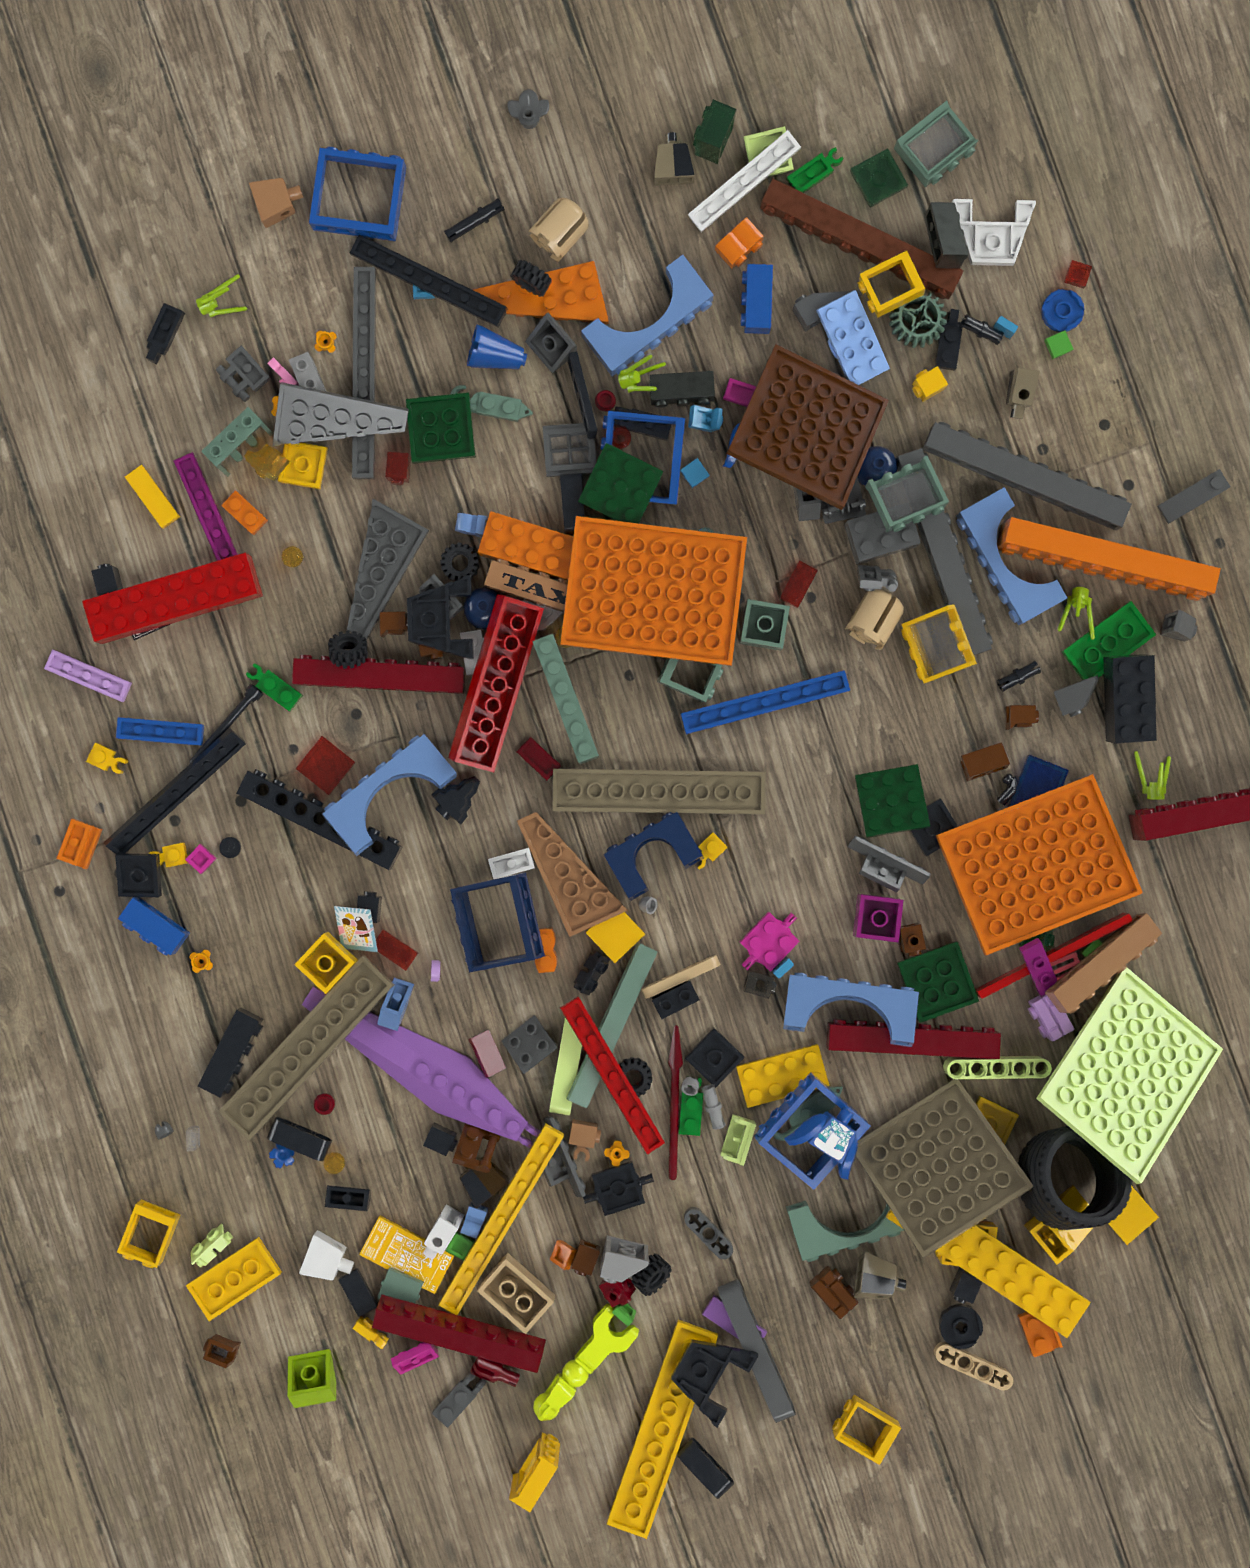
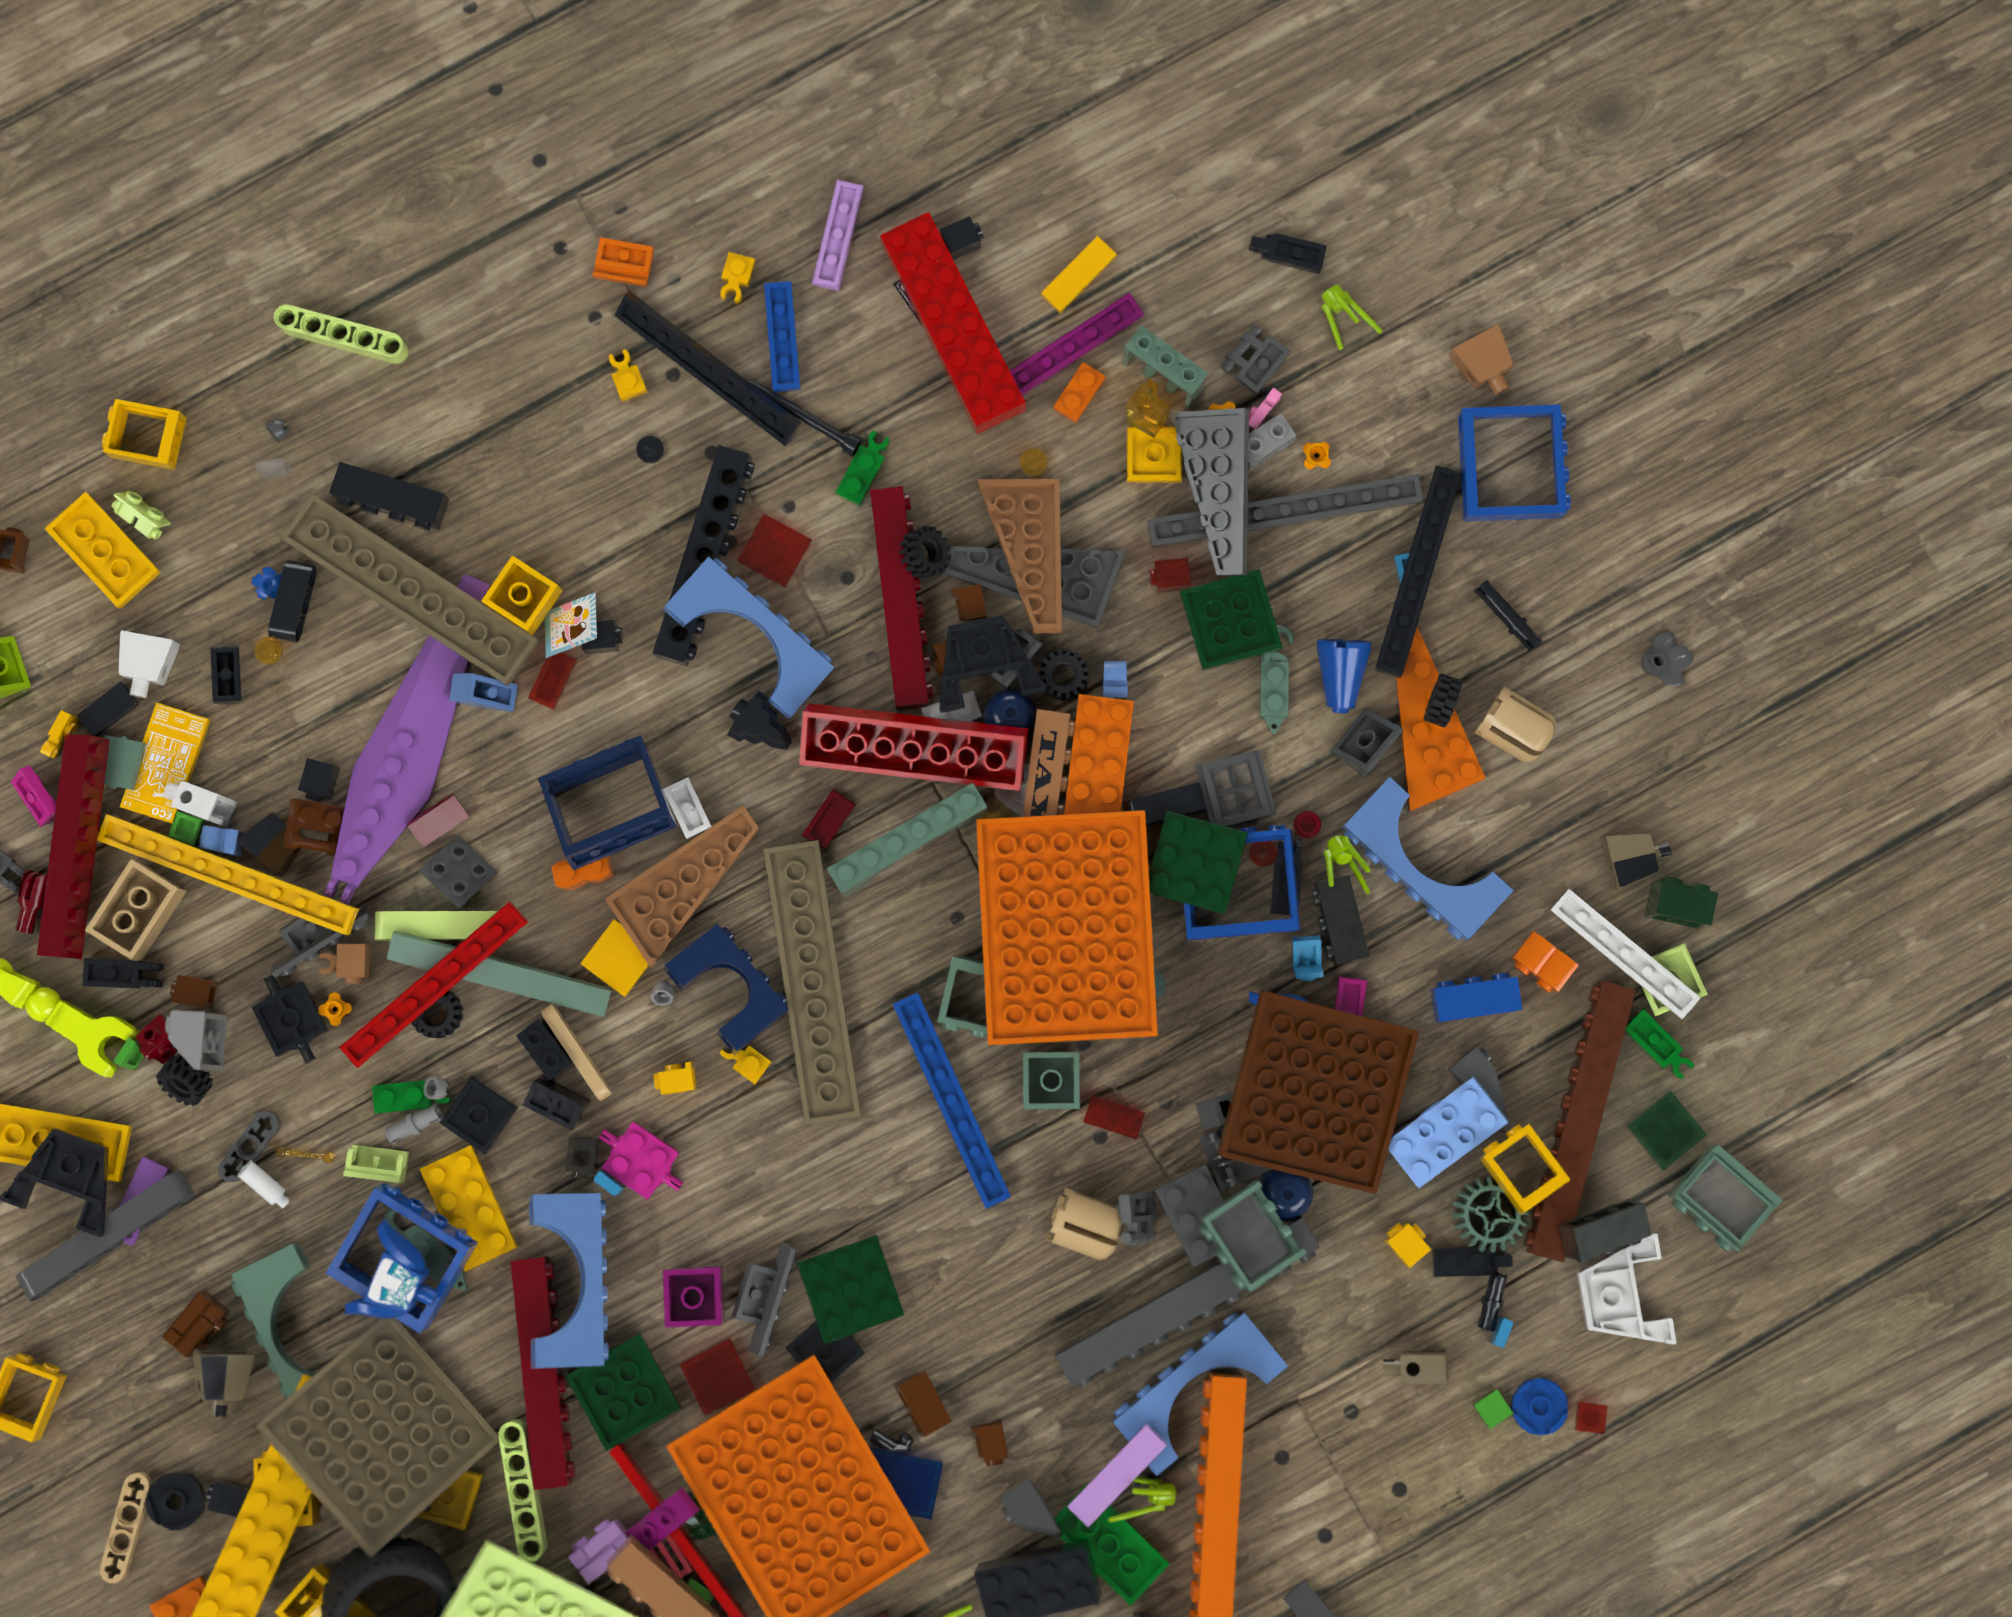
camera: 85 degrees right, 5 degrees down
black plate [115,853,162,898] -> none
blue brick [118,897,190,956] -> none
dark pink plate [185,844,217,874] -> none
light orange plate [190,950,213,973] -> none
dark red plate [314,1093,335,1115] -> none
lavender tile [431,960,440,982] -> none
orange plate [550,1240,577,1270] -> none
black tile [568,351,598,440] -> none
black hinge [574,950,610,995] -> none
dark red piece [668,1025,683,1180] -> none
dark azure tile [680,458,710,488] -> none
reddish brown brick [899,923,926,956] -> none
window [901,604,977,684] -> none
dark grey brick [922,422,1132,531] -> none
black pin [996,661,1041,692] -> none
none -> black hinge [82,958,164,989]
none -> white cylinder [237,1160,290,1208]
none -> yellowish green beam [274,305,409,364]
none -> clear yellow hinge [276,1147,335,1163]
none -> black hinge [522,1075,591,1131]
none -> yellow brick [653,1062,697,1095]
none -> clear red tile [679,1338,756,1416]
none -> medium nougat wing [977,479,1062,633]
none -> lavender tile [1068,1424,1167,1527]

